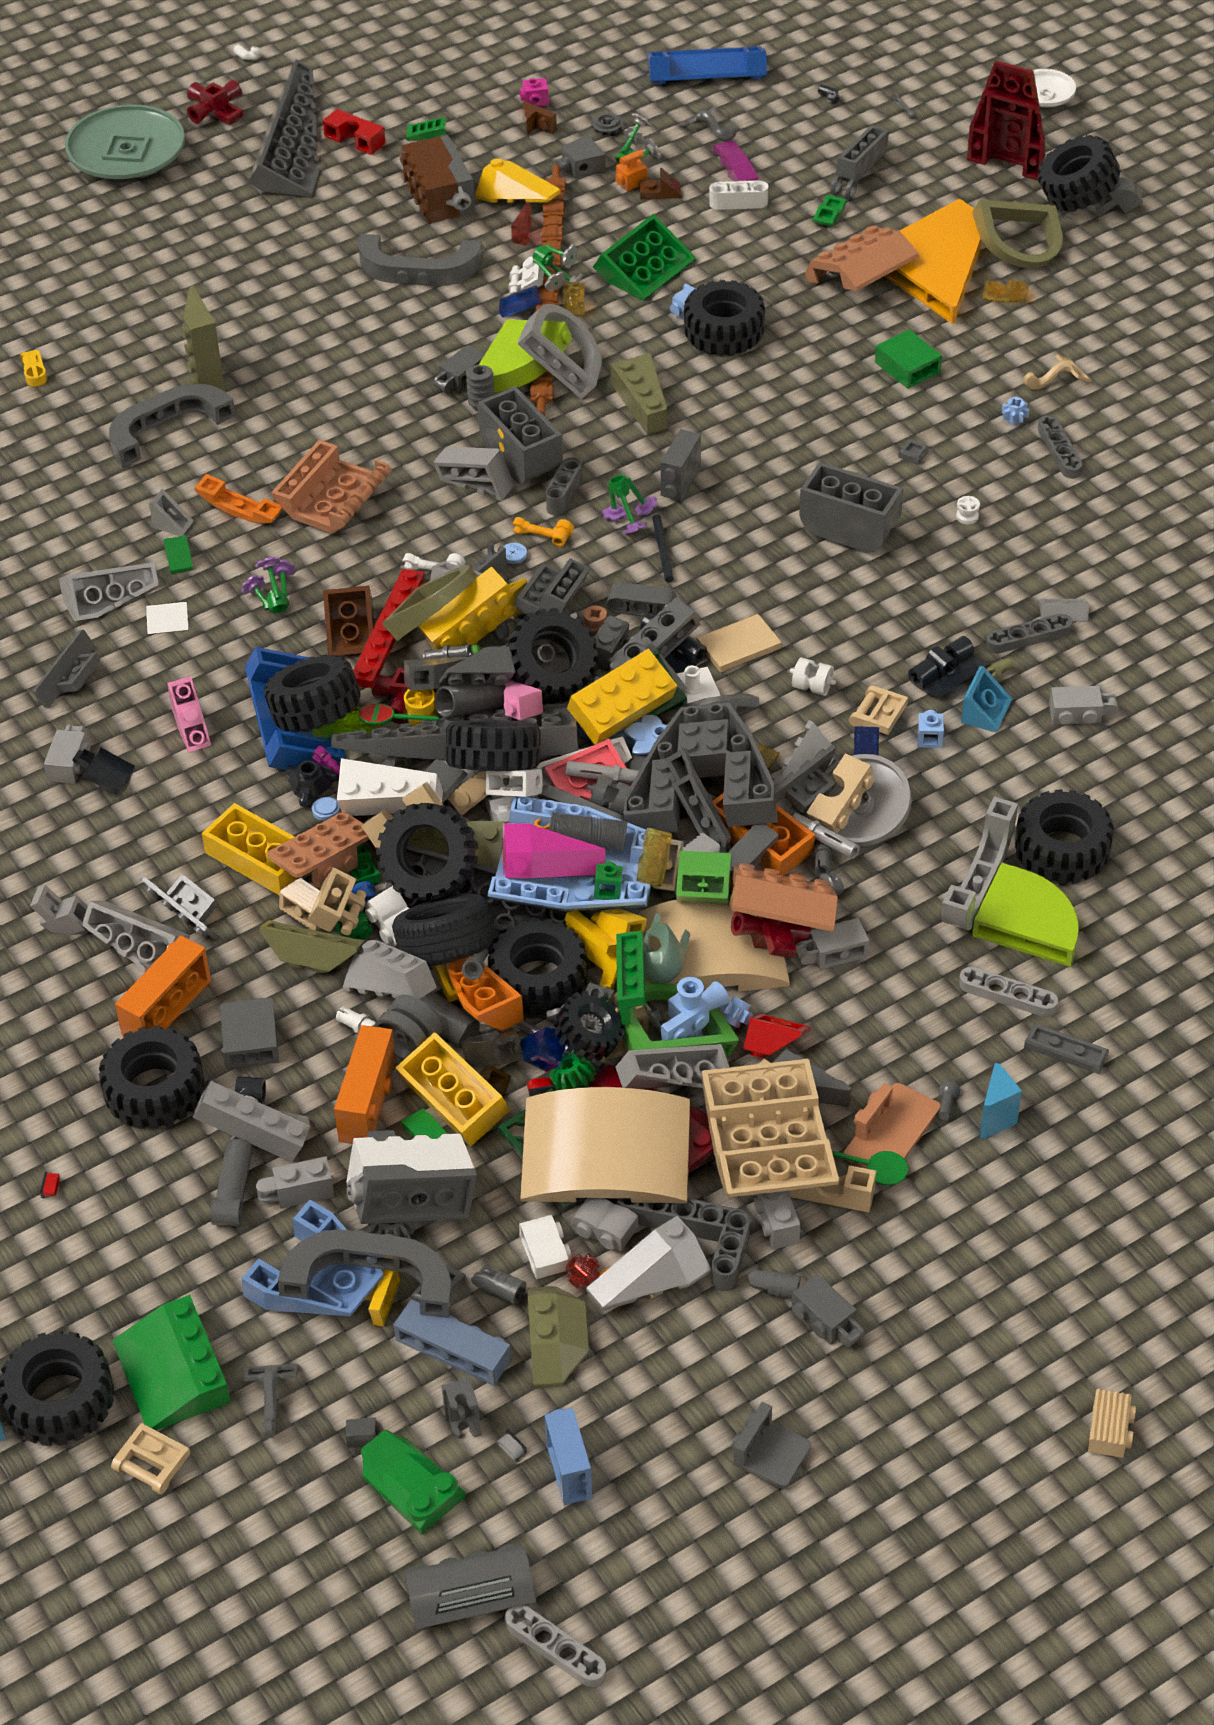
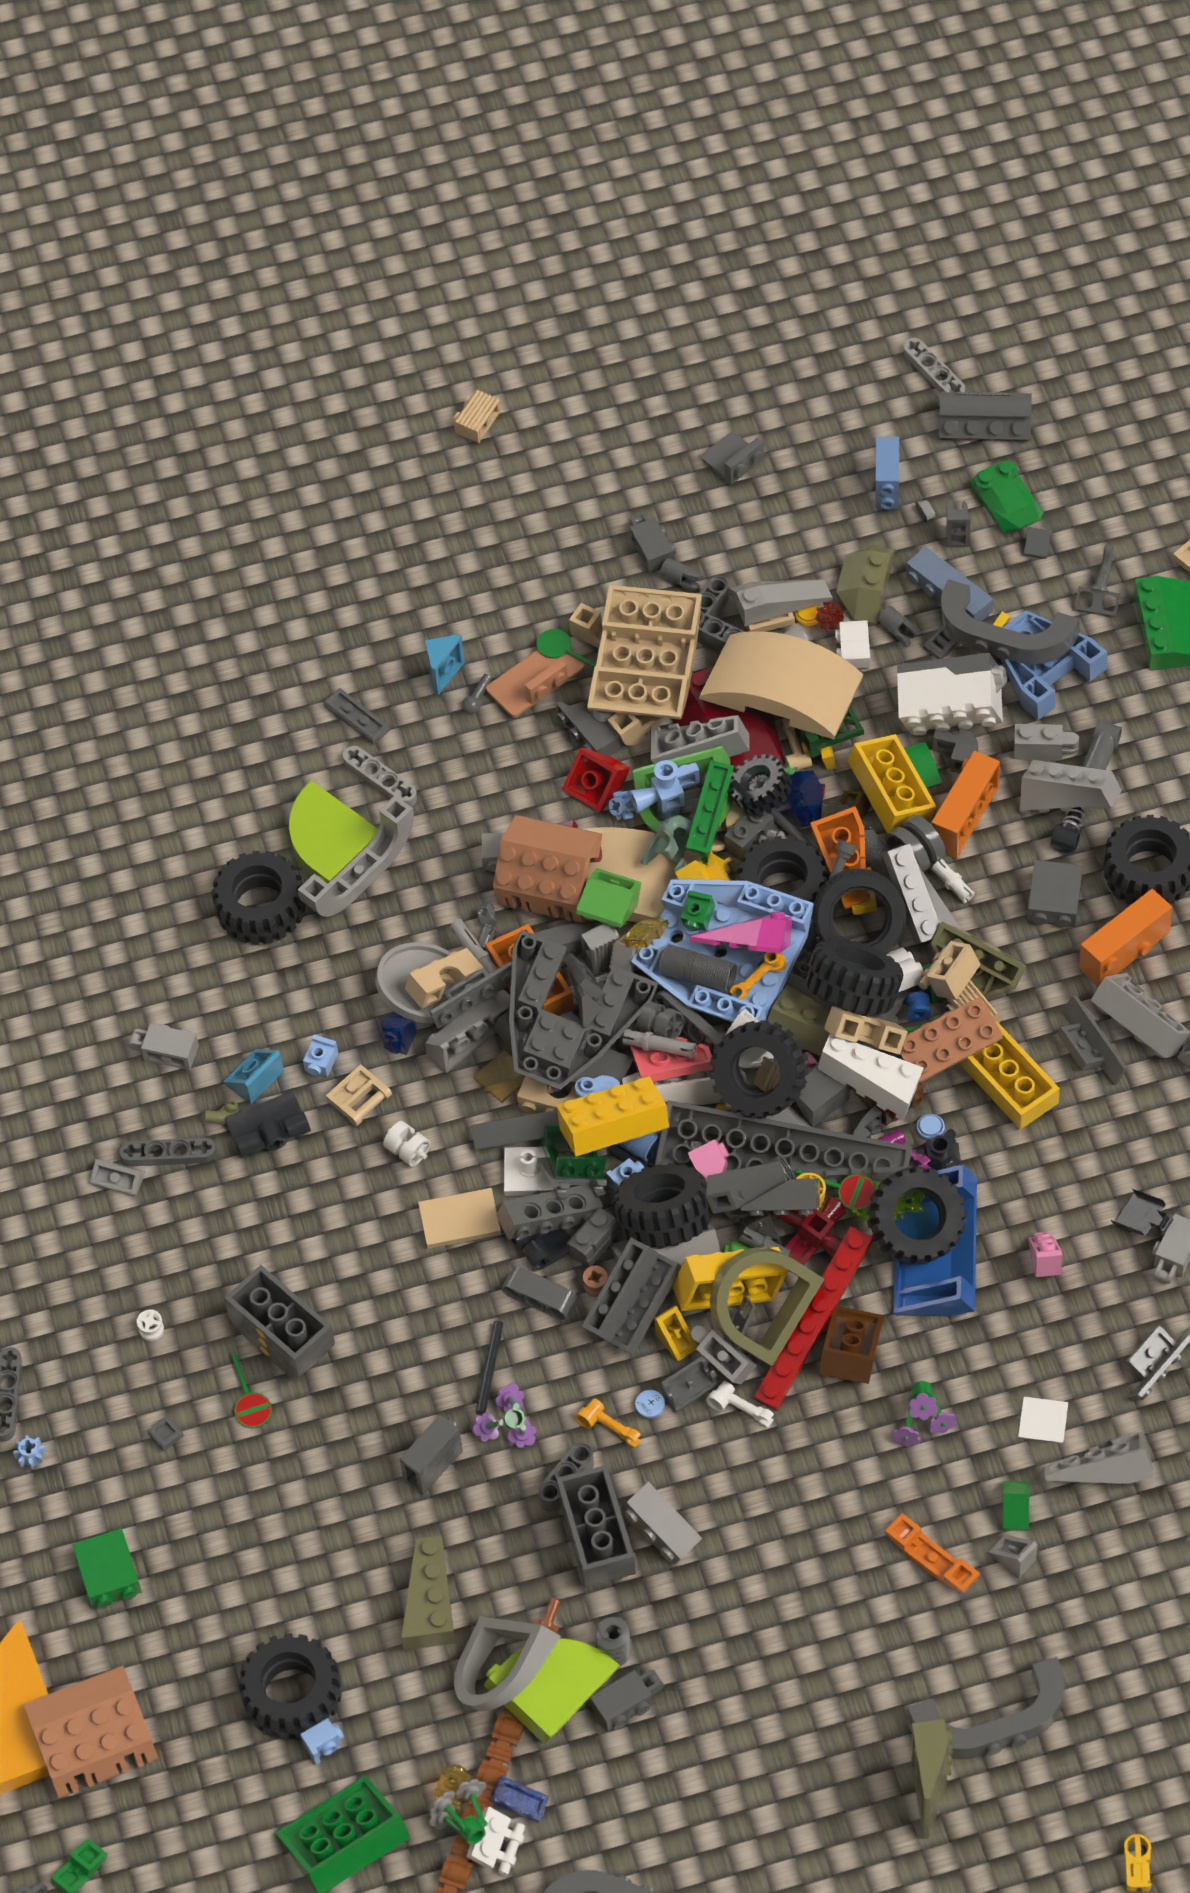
camera: 160 degrees left, 10 degrees up
nougat slope [271,440,392,533] -> none

